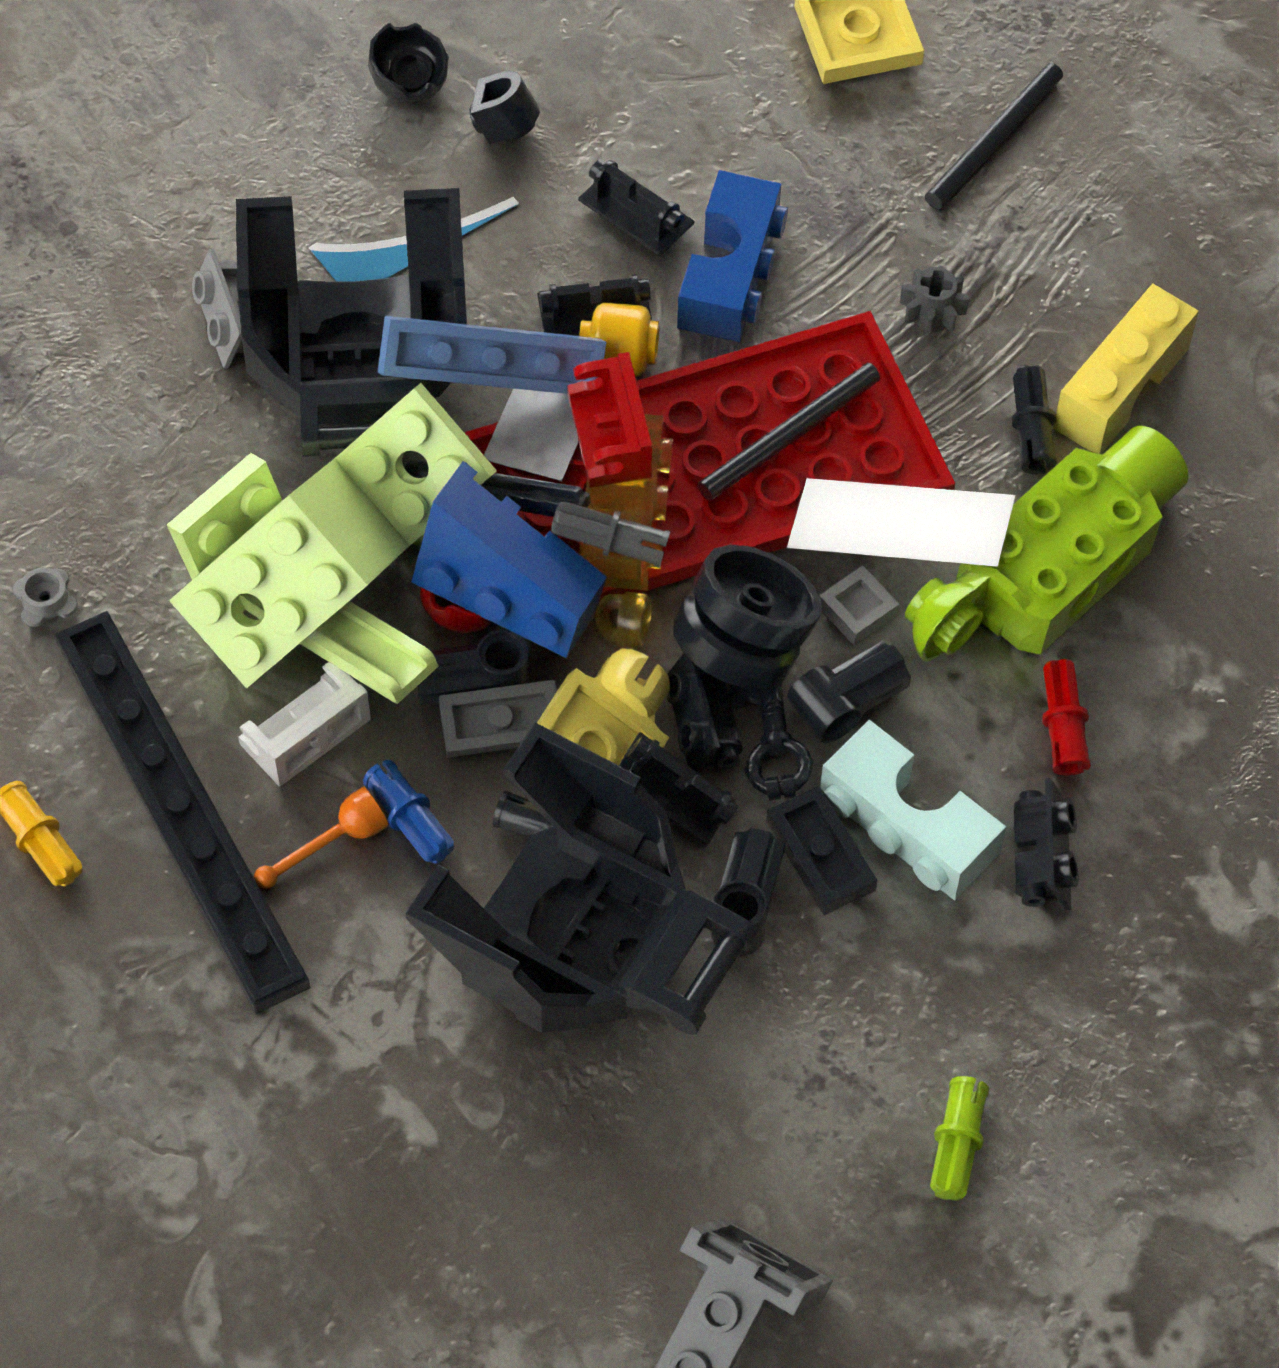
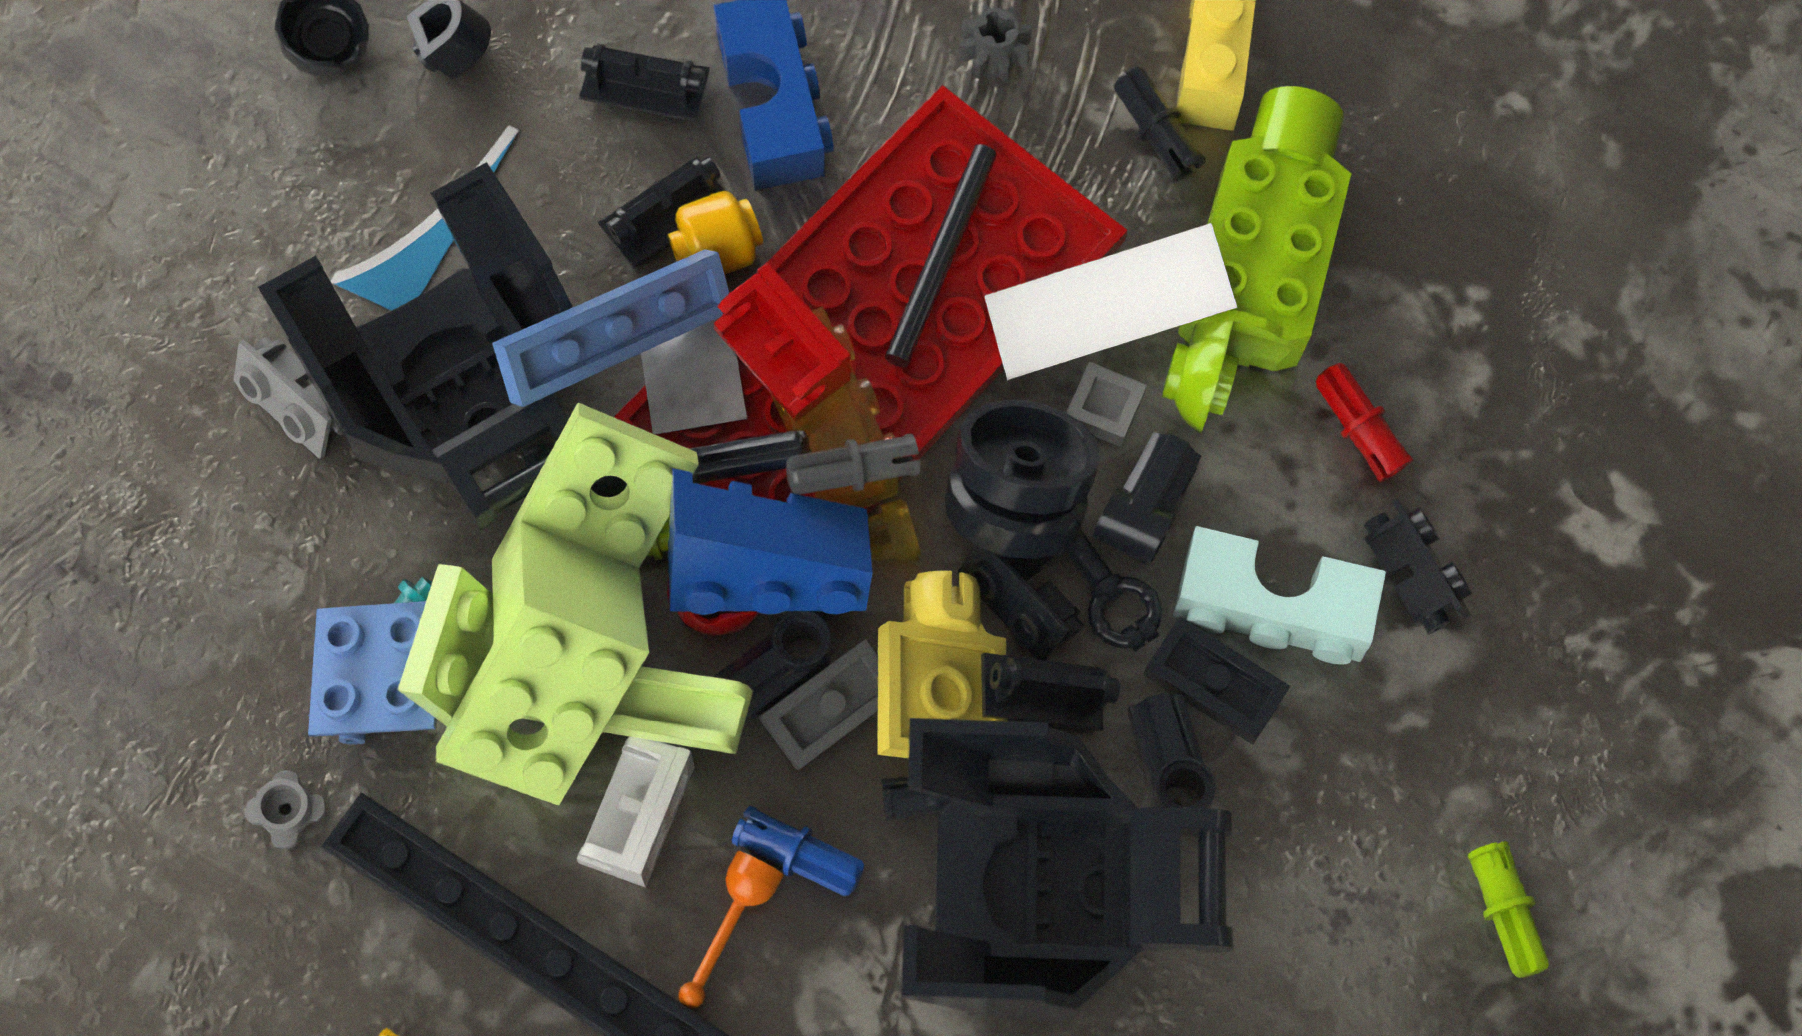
camera: 30 degrees left, 10 degrees up
none -> medium blue hinge [308,601,437,745]

